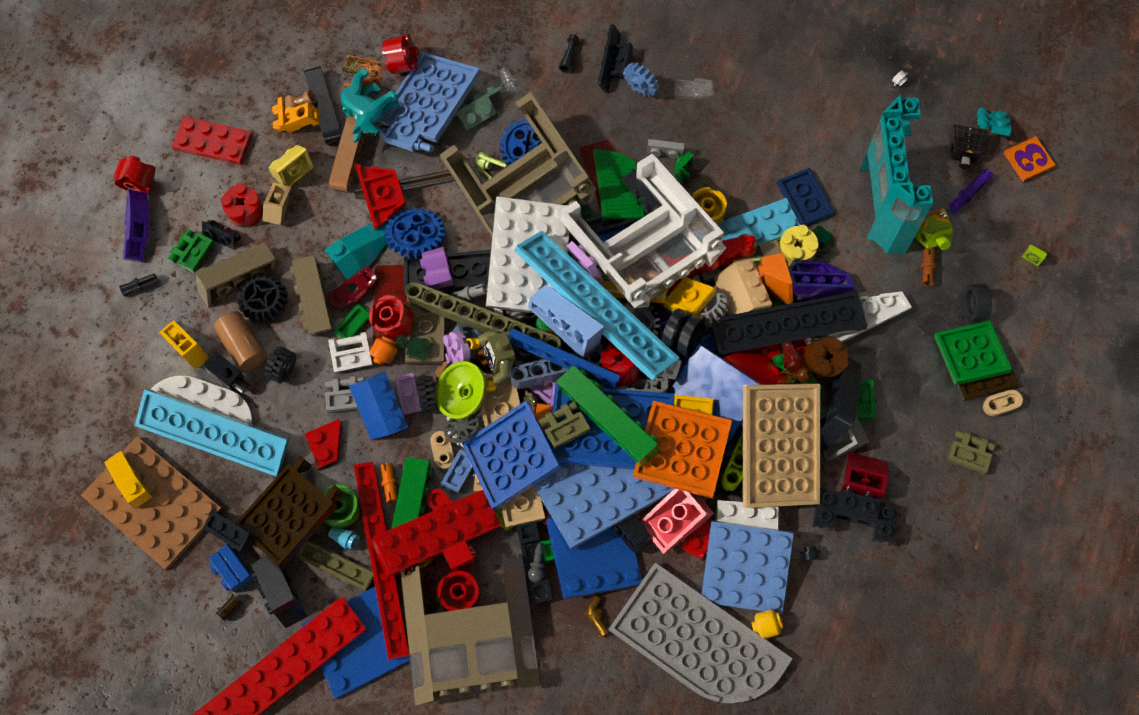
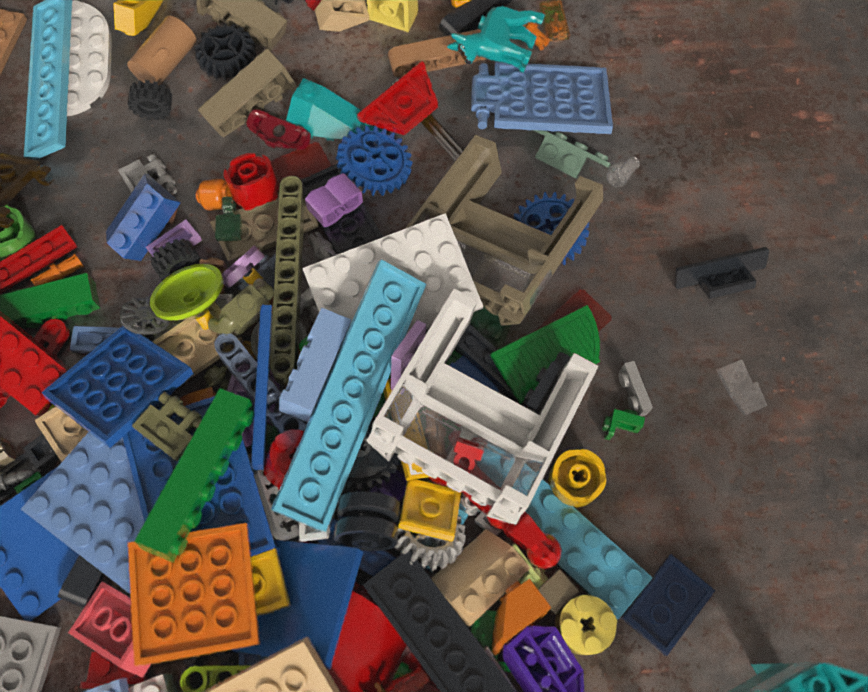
camera: 60 degrees right, 0 degrees up
black torso [204,351,249,393] -> none
red wing [305,419,342,470] -> none
white plate [328,332,373,373] -> none
green tile [333,304,369,339] -> none
red brick [382,34,420,74] -> none
tan plate [430,431,454,470] -> none
yellowish green plant [474,152,511,179] -> none
black piece [559,34,579,73] -> none
medium blue gear [623,62,659,97] -> none
dark green slope [812,225,833,249] -> none
none -> tile [453,436,484,471]

